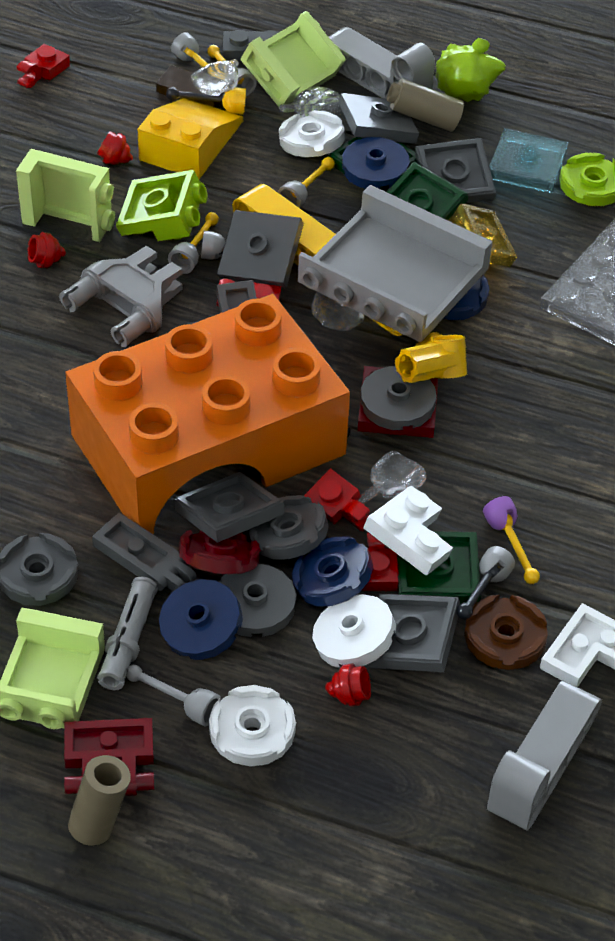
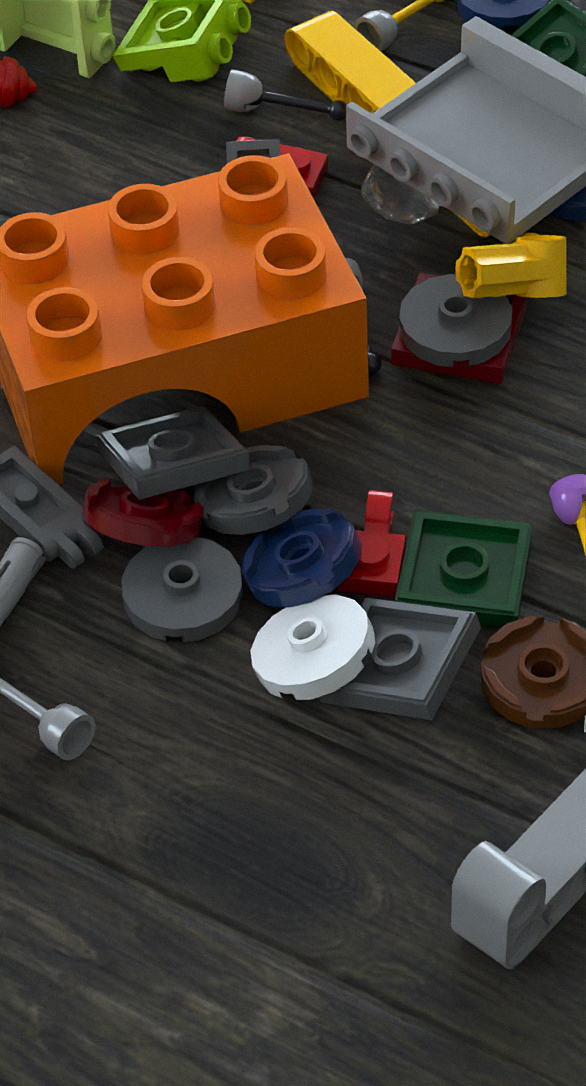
camera: 15 degrees right, 0 degrees up
light grey connector [59,246,183,347] -> none
dark blue plate [159,579,243,660] -> none
light grey hinge [168,212,219,274] -> none
white plate [209,685,296,767] -> none
dark grey plate [217,210,304,288] -> none
red plate [304,468,370,532] -> none
red plate [325,663,371,706] -> none
clear piece [358,451,427,504] -> none
white plate [363,486,453,576] -> none
hinge [457,546,515,619] -> none

